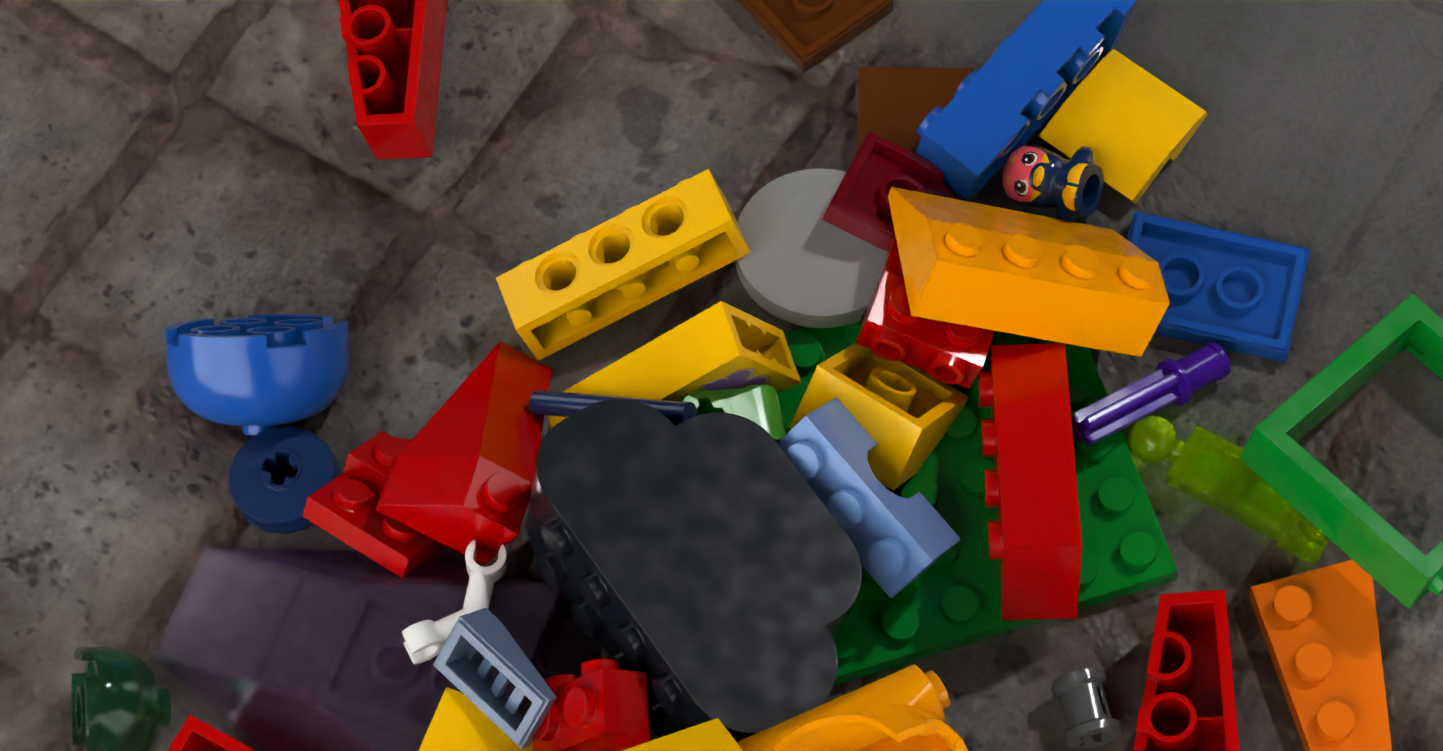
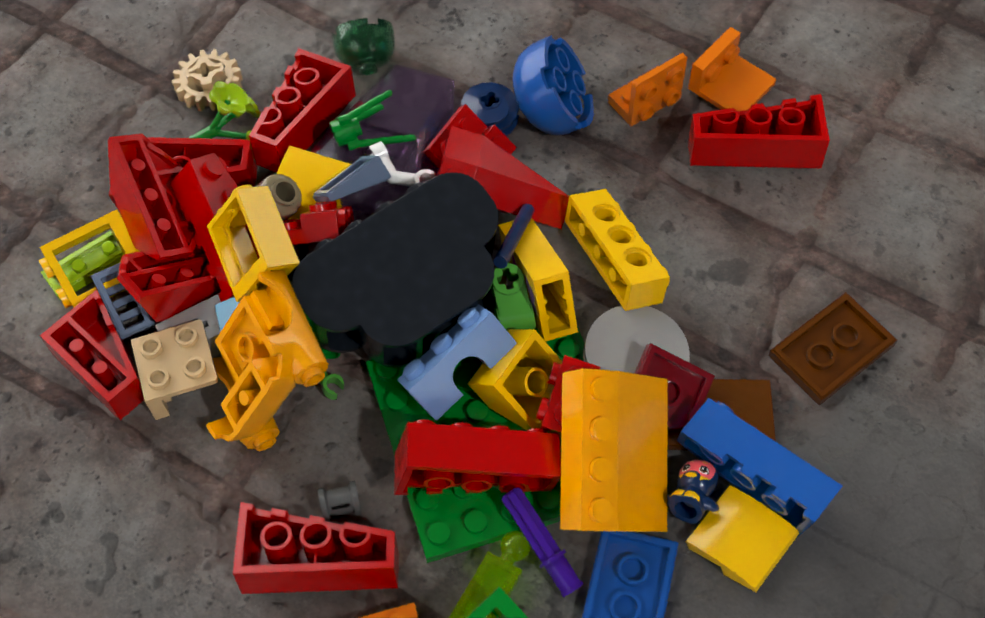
camera: 85 degrees right, 5 degrees down
none -> green plant [329,90,416,151]
none -> orange bracket [608,53,688,127]
none -> orange bracket [688,27,776,111]

